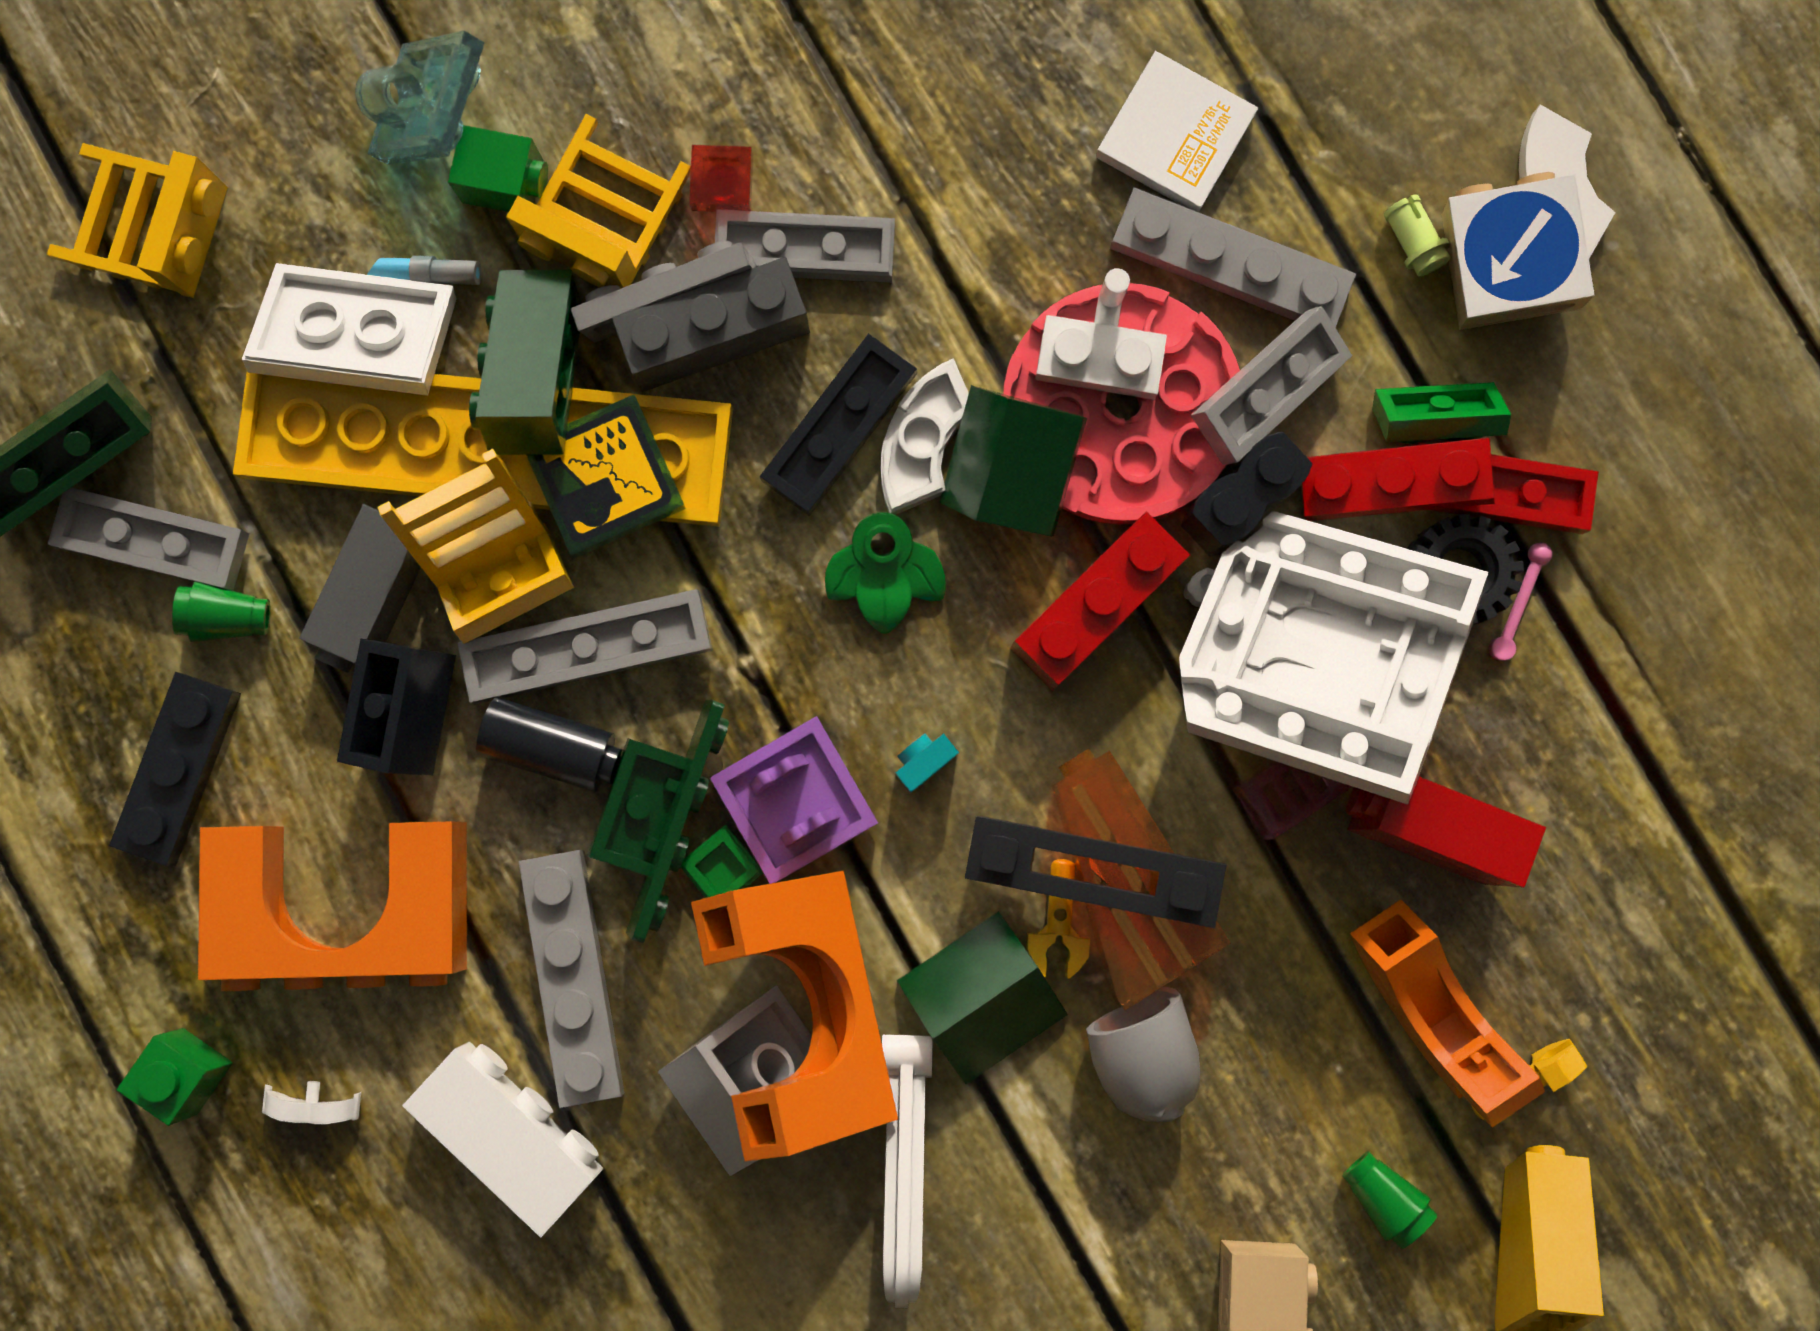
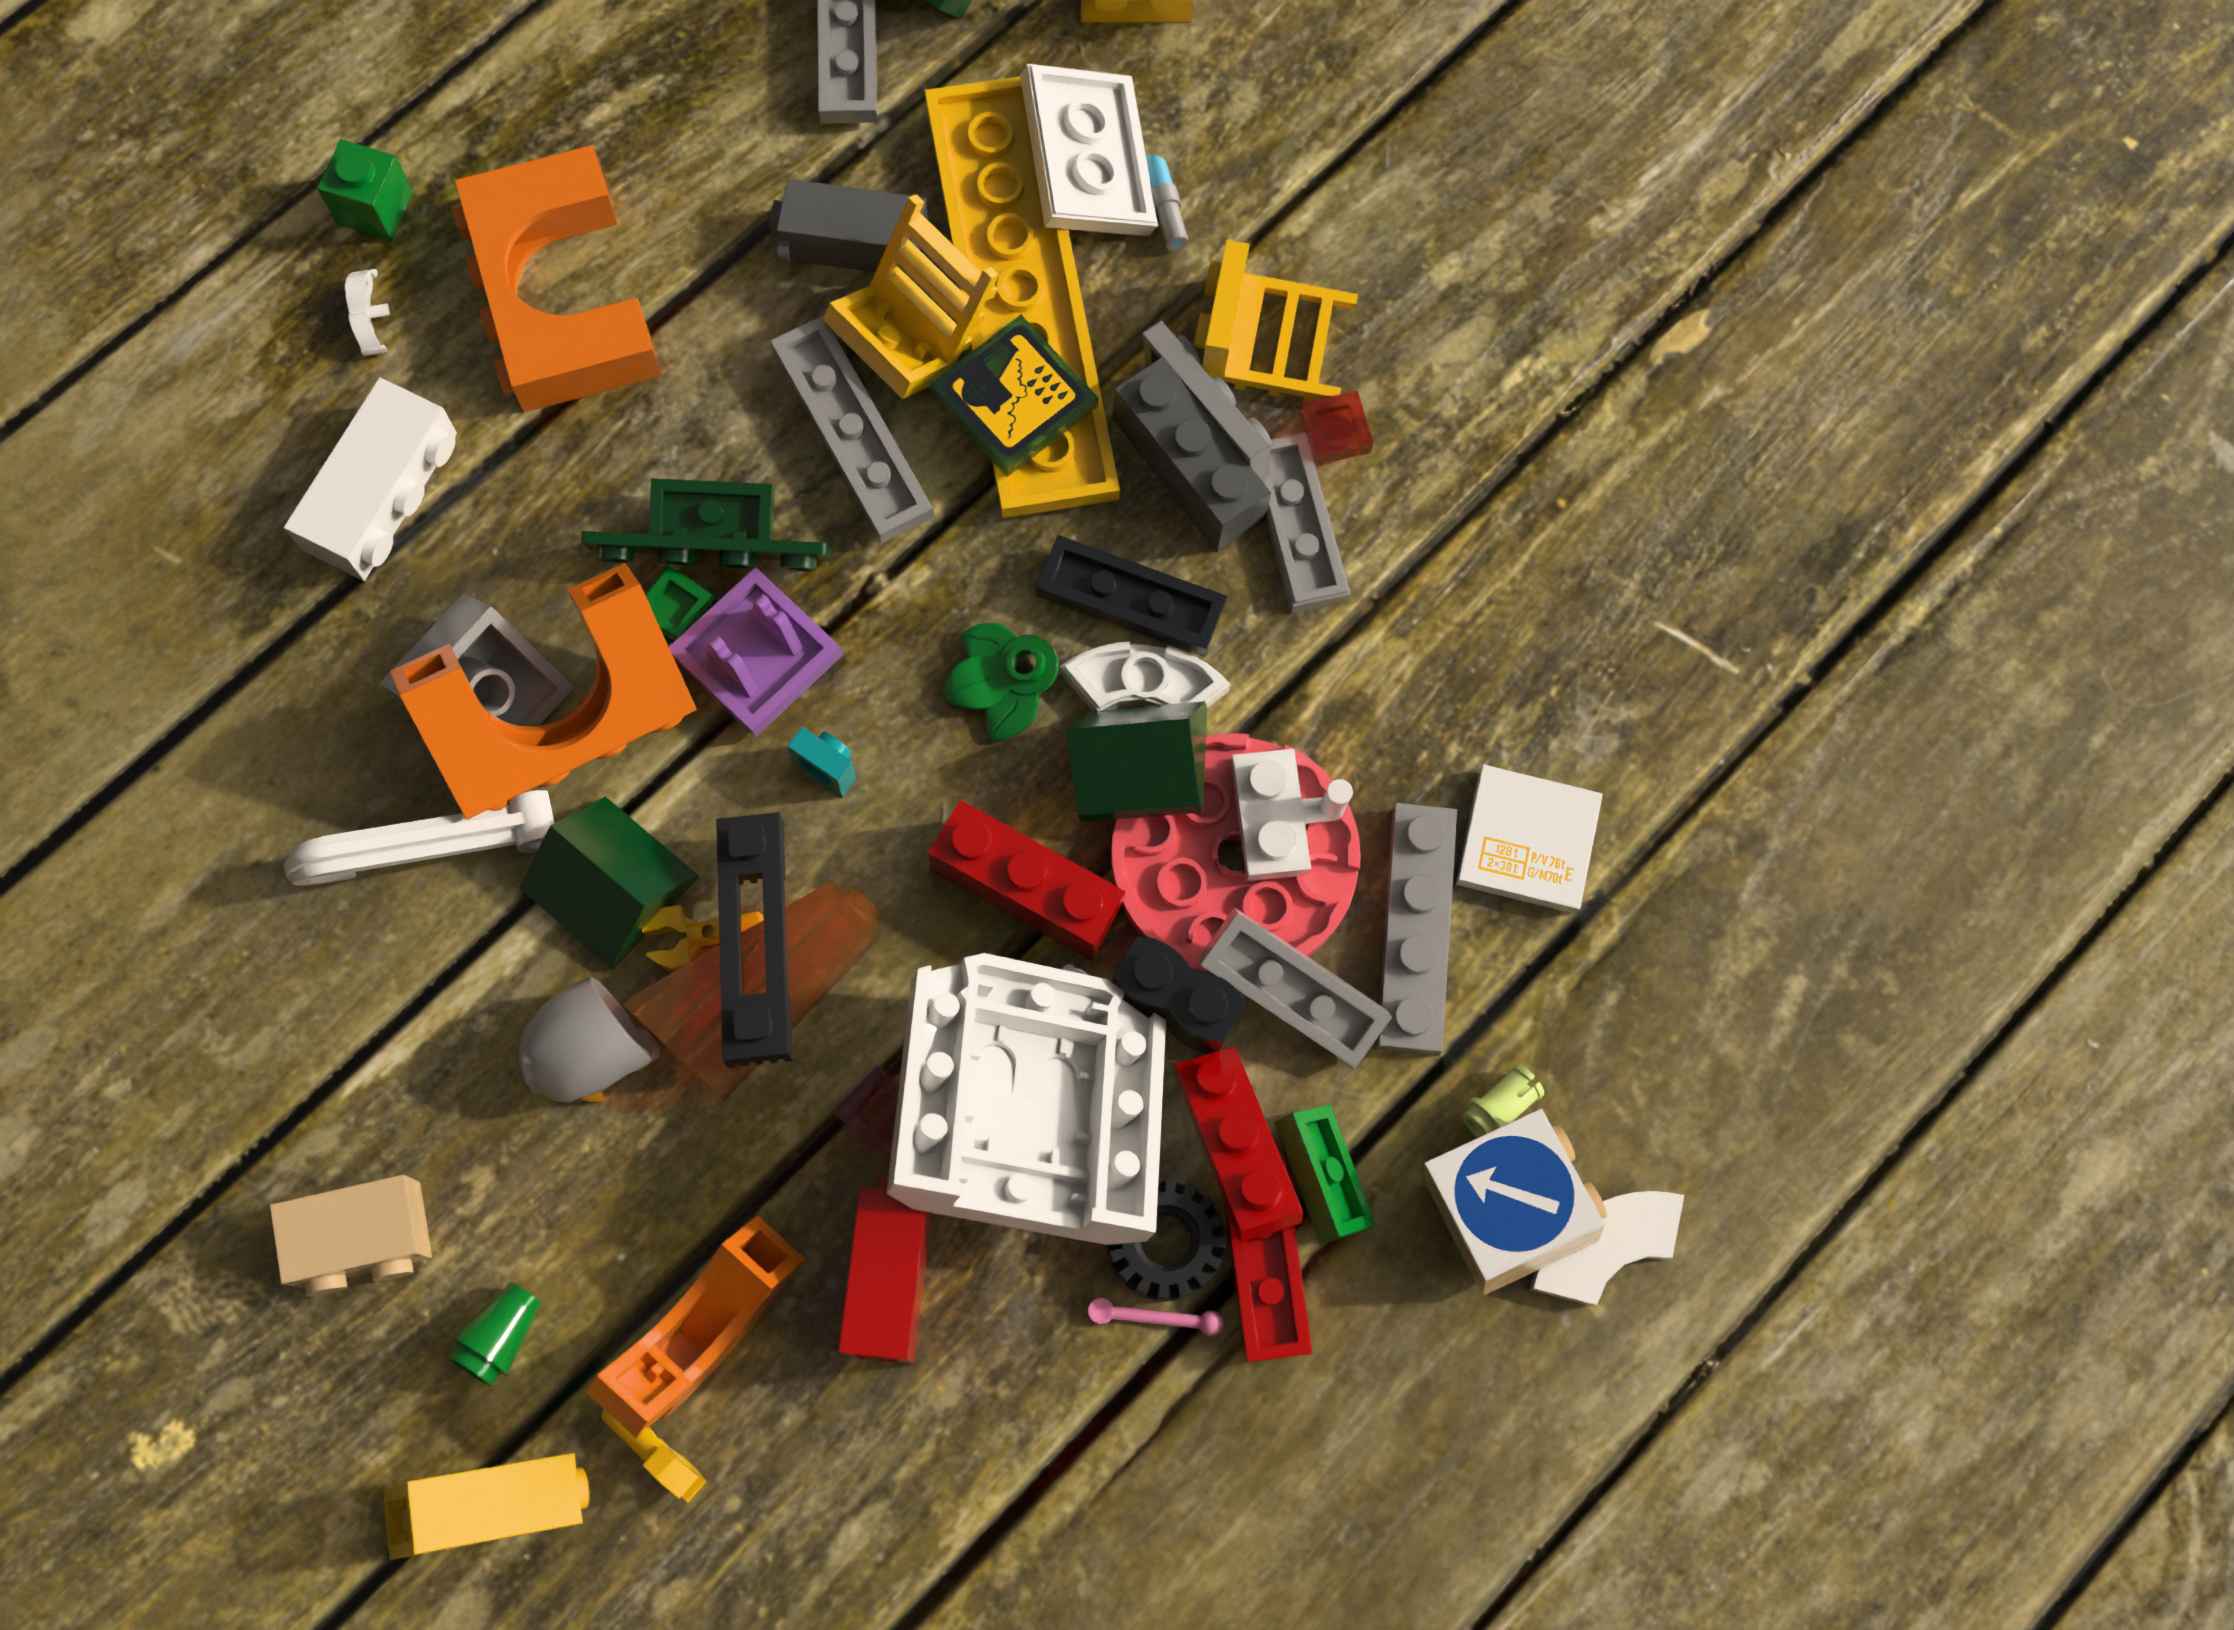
camera: 70 degrees right, 10 degrees down
black plate [109,672,241,866] -> none
green cone [172,581,271,642] -> none
black brick [337,638,456,776] -> none
clear light blue plate [355,30,485,165] -> none
green brick [448,125,548,212] -> none
brick [469,270,581,455] -> none
black brick [476,697,623,792] -> none
light grey plate [518,850,625,1108] -> none

